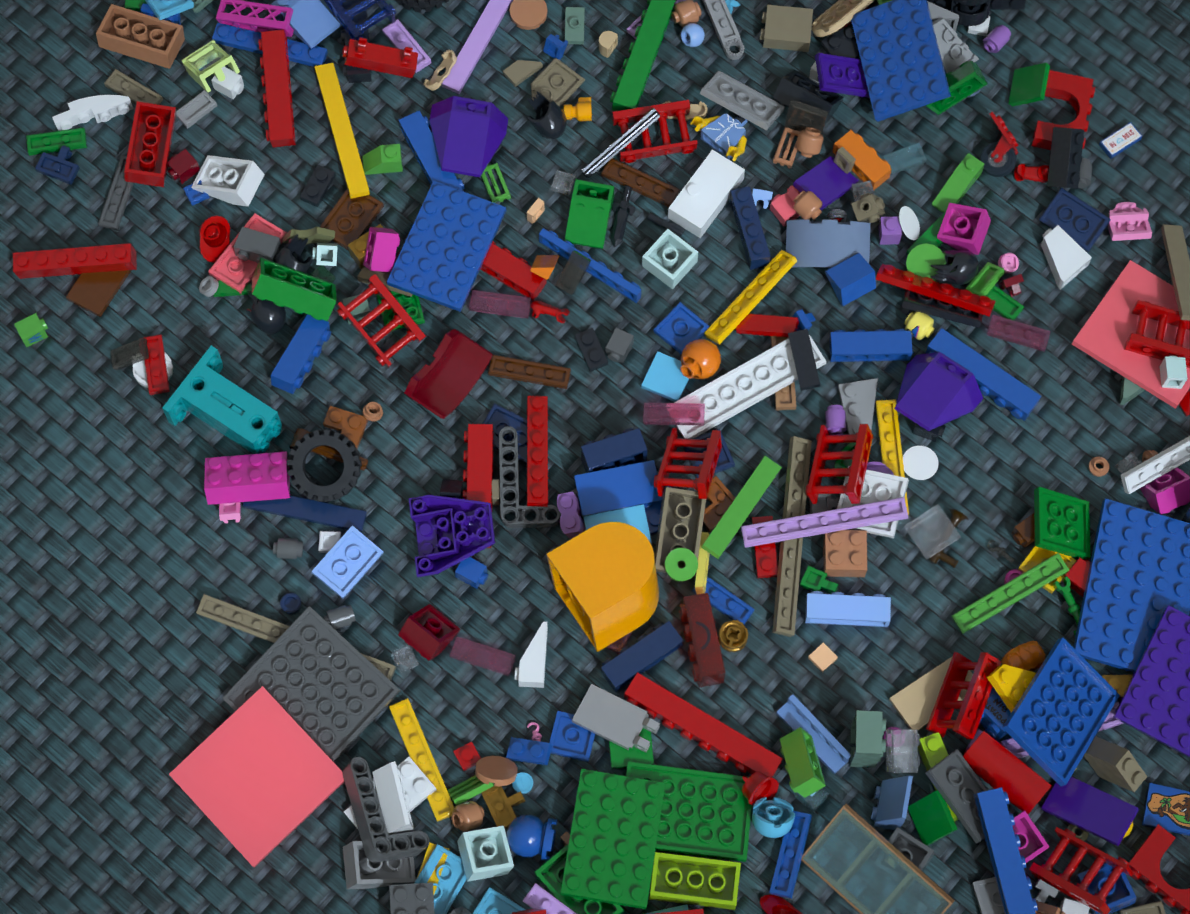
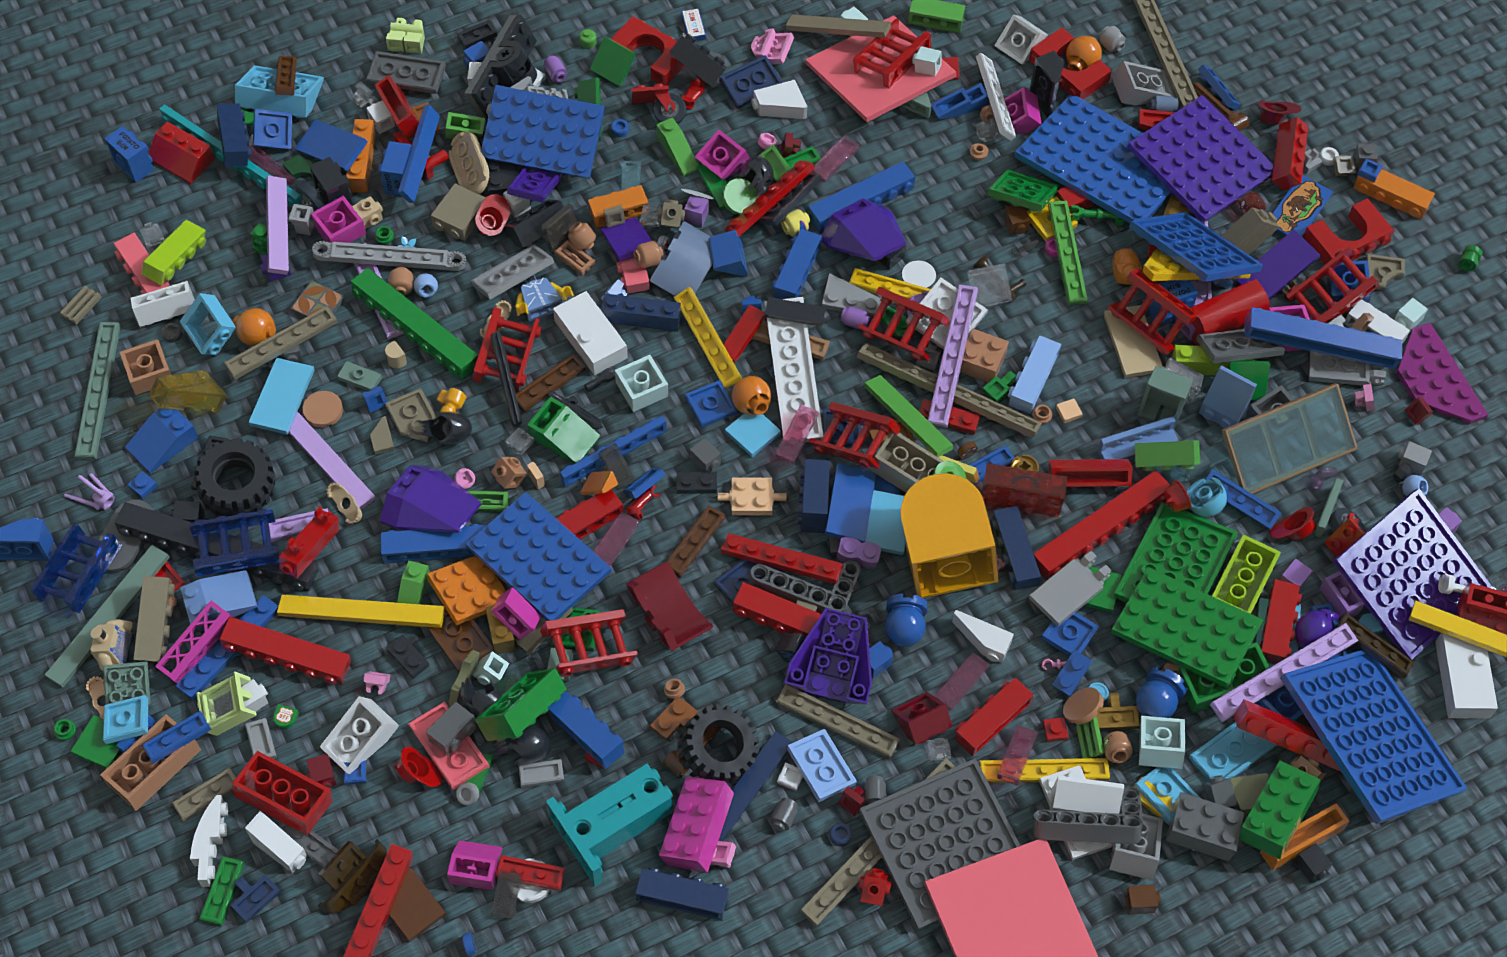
camera: 70 degrees left, 10 degrees down
none -> blue tile [142,711,212,764]
none -> white slope [245,811,307,873]
none -> green tile [273,704,299,729]
none -> dark brown plate [317,839,387,913]
none -> bright pink tile [364,671,390,694]
none -> orange plate [427,556,506,625]
none -> dark pink slope [447,840,503,890]
none -> bright pink tile [454,468,475,489]
none -> blue tile [462,932,477,956]
none -> red piece [475,194,510,236]
none -> nougat brick [491,457,528,488]
none -> light grey tile [519,759,564,788]
none -> bright green piece [579,29,597,49]
none -> blue tile [611,119,629,137]
none -> blue tile [623,468,665,499]
none -> dark blue brick [636,868,729,921]
none -> light nougat plate [718,478,786,515]
none -> dark tan tile [776,684,900,759]
none -> dark red tile [838,786,865,816]
none -> red brick [858,868,891,906]
none -> blue tile [884,594,928,647]
none -> blue slope [931,83,990,119]
none -> red brick [955,678,1034,756]
none -> reddish brown tile [957,441,978,459]
none -> clear pink plate [997,725,1038,786]
none -> nougat plate [1032,405,1052,424]
none -> red brick [1048,459,1133,487]
none -> reddish brown brick [1125,885,1161,915]
none -> clear red head [1238,192,1266,215]

